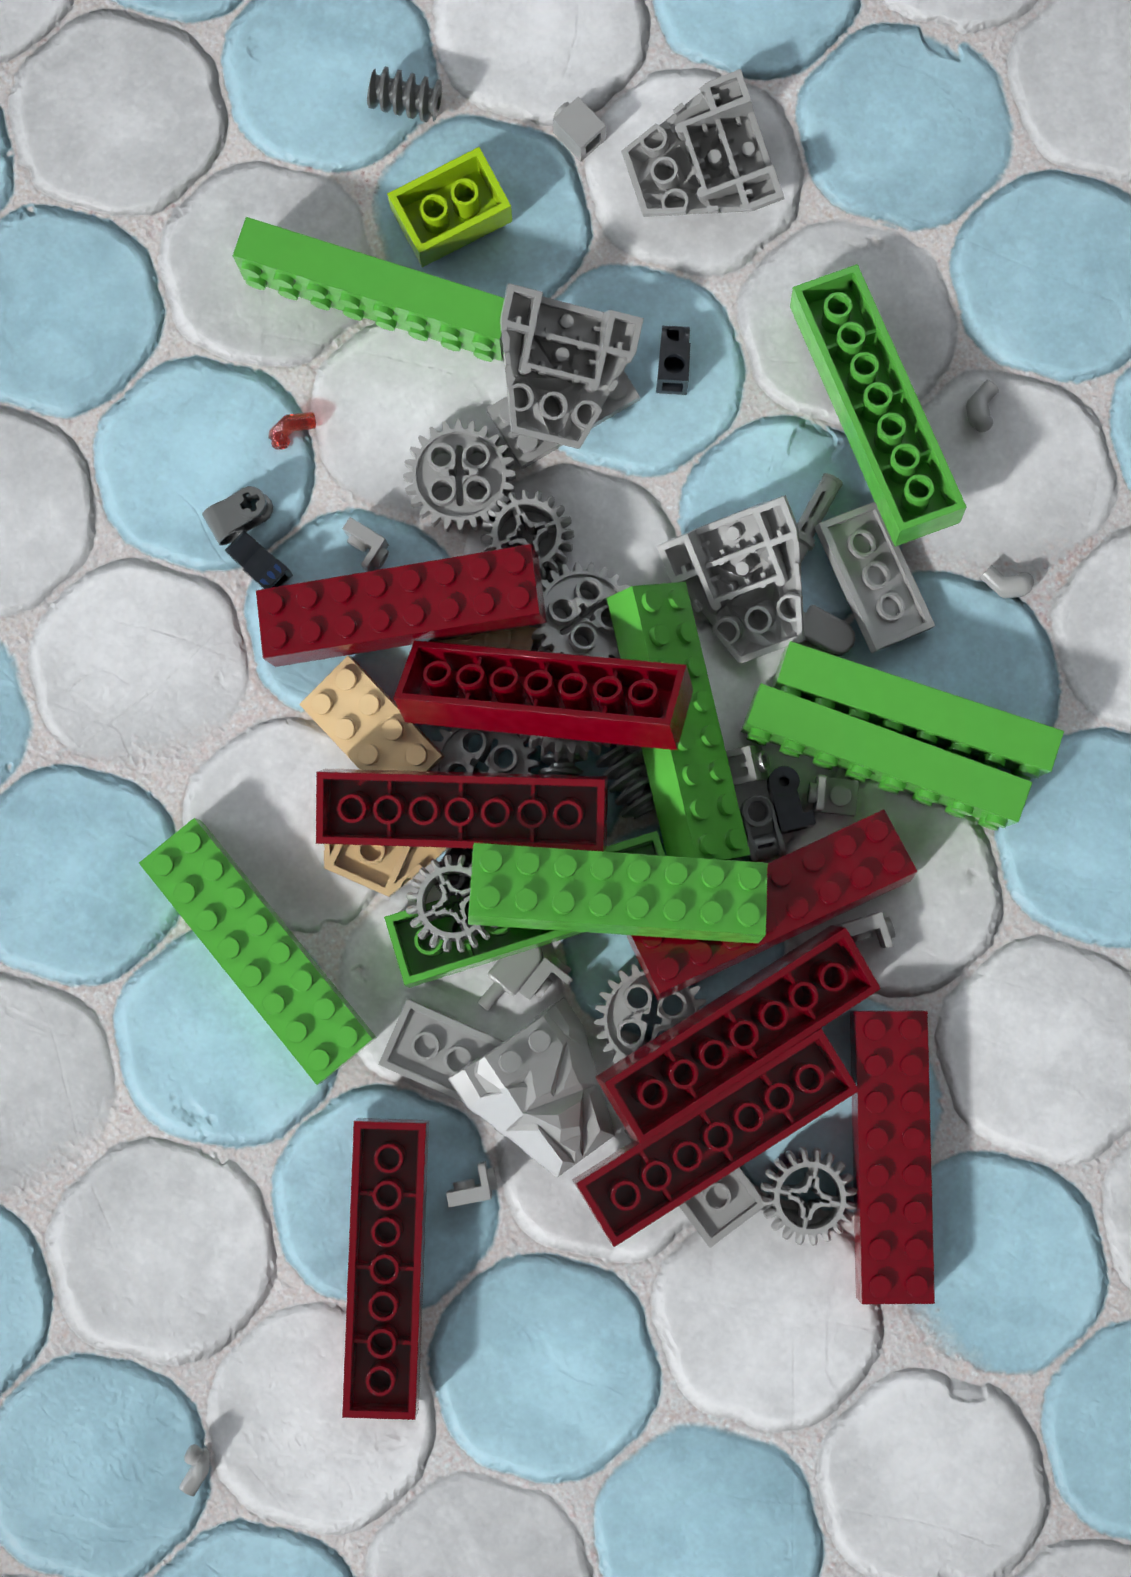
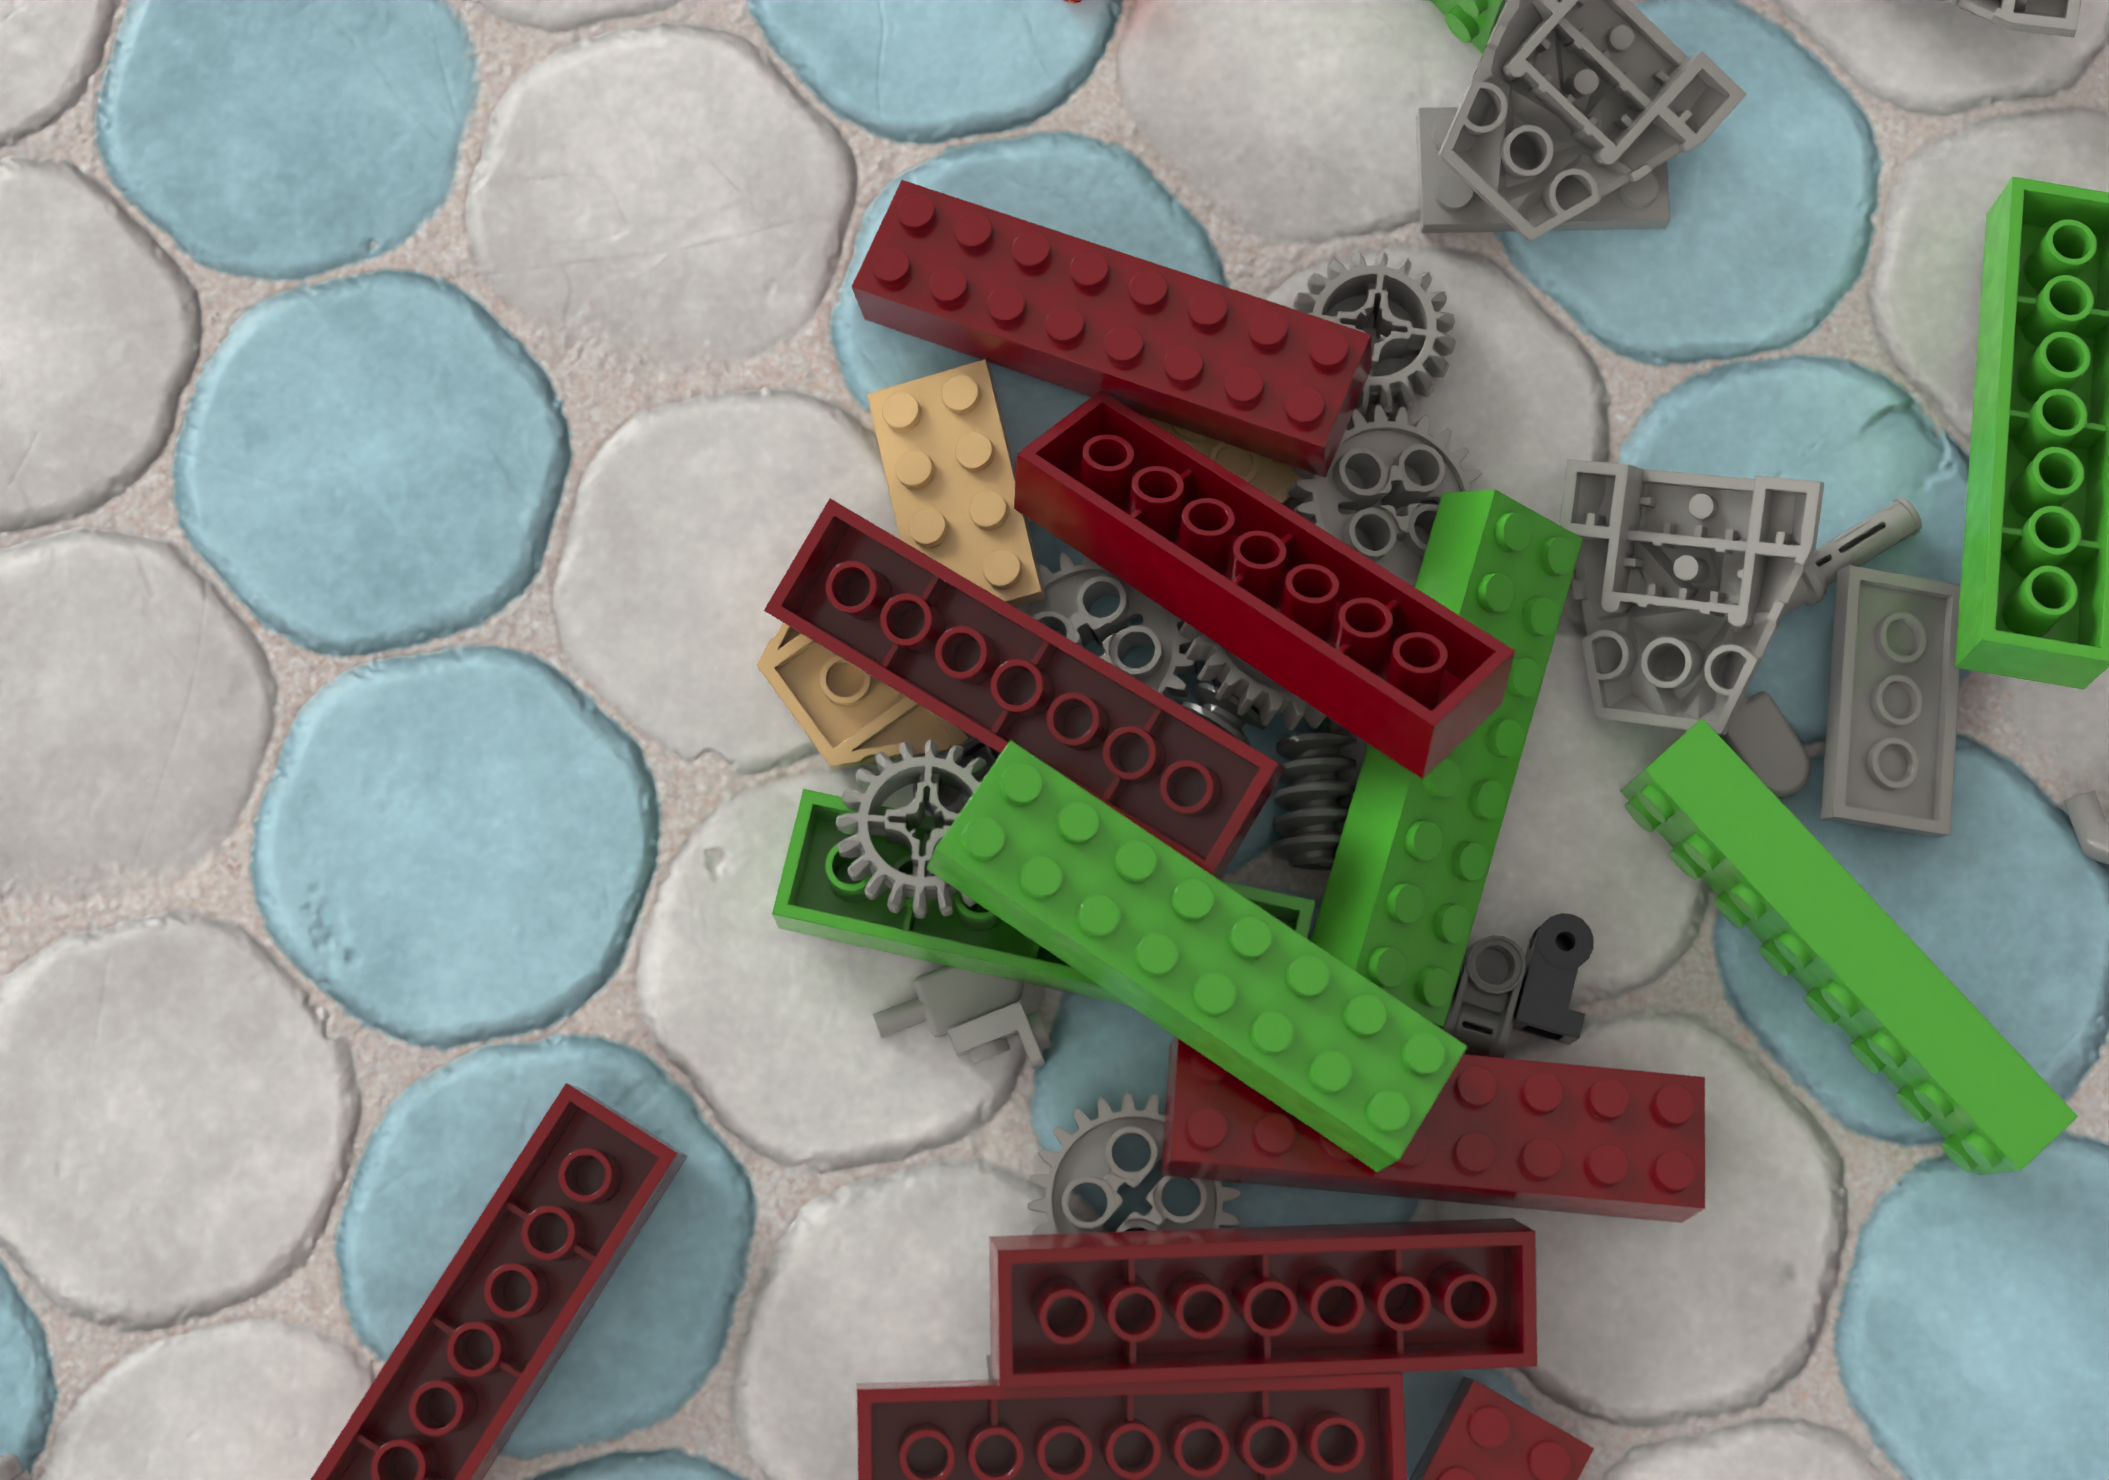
camera: 30 degrees right, 5 degrees down
bright green brick [139,818,377,1085] -> none
dark grey piece [202,486,273,546] -> none
black leg [224,530,293,589] -> none
light grey bracket [342,517,389,572] -> none
light grey plate [378,999,504,1103] -> none
light grey gear [403,419,516,533] -> none
light grey bracket [446,1161,498,1207] -> none
light grey wedge [448,997,615,1177] -> none
black leg [656,325,691,395] -> none
light grey bracket [726,745,770,786] -> none
bright green brick [740,683,1032,831] -> none
light grey bracket [807,775,859,816] -> none
light grey bracket [837,912,895,948] -> none

